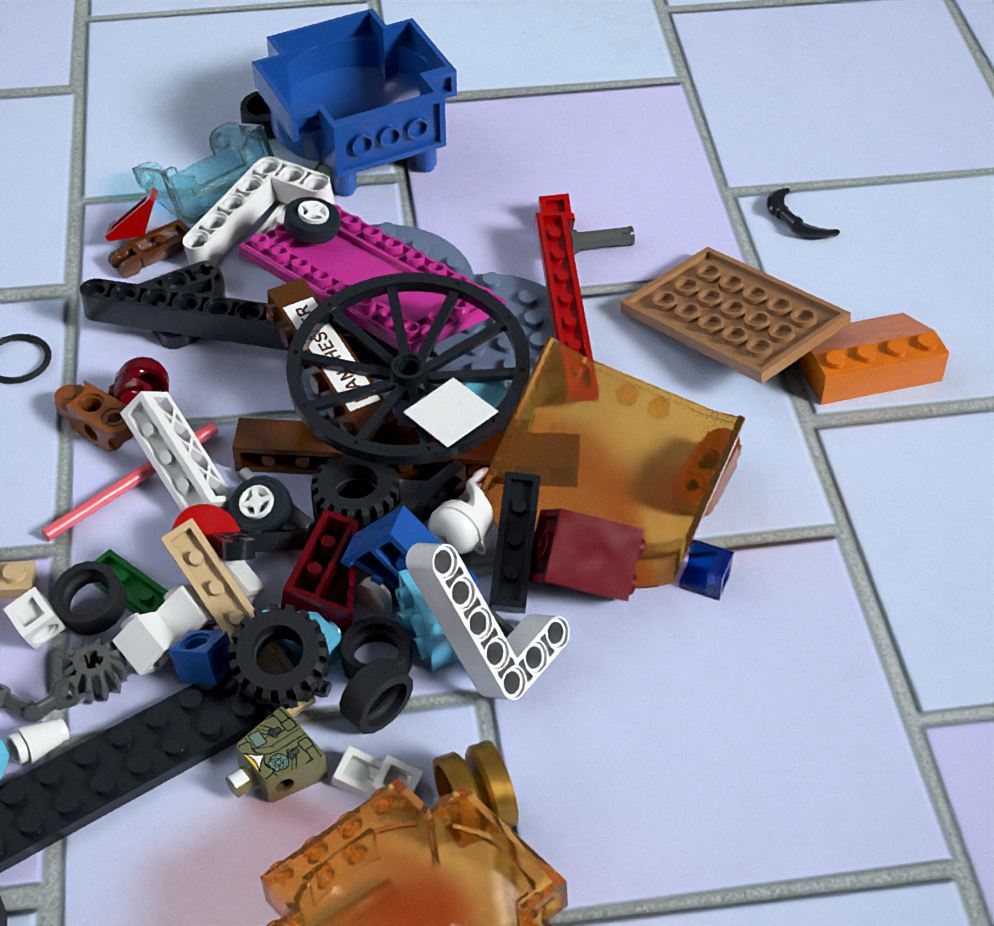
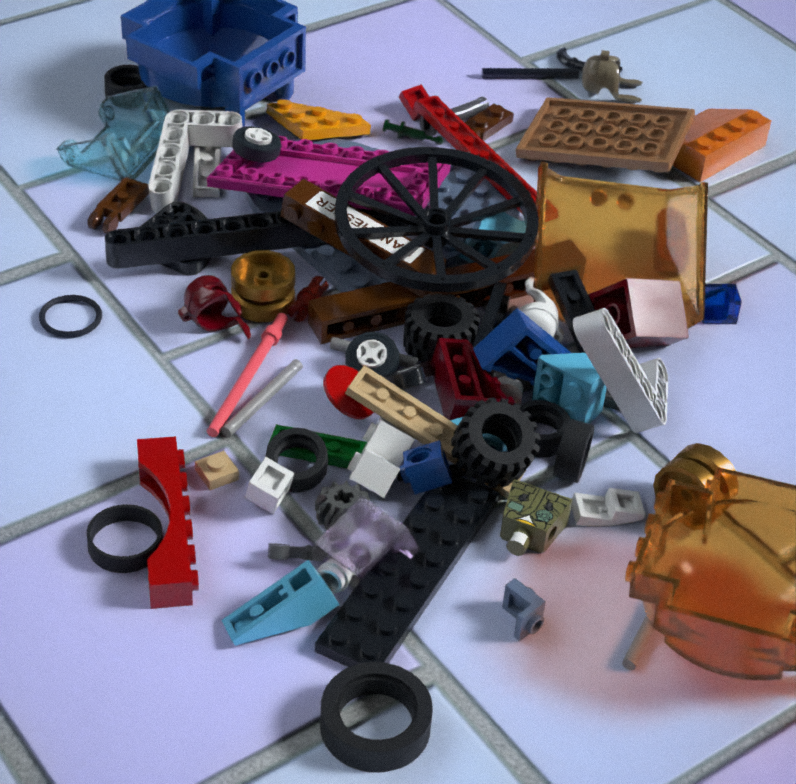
camera: 30 degrees left, 5 degrees down
dark orange piece [54,381,134,452] -> none
red slope [105,187,158,241] -> none
white fence [120,391,233,512] -> none
white sticker [403,377,499,447] -> none
none -> light grey bar [221,359,303,438]
none -> pearl gold wheel [231,250,295,322]
none -> light orange plate [266,99,371,140]
none -> clear red pin [288,276,329,322]
none -> clear purple bracket [316,496,420,578]
none -> dark green piece [383,119,443,145]
none -> reddish brown hinge [464,103,514,141]
none -> black bar [481,68,579,78]
none -> sand blue bracket [502,578,546,641]
none -> dark tan hair [582,50,643,103]

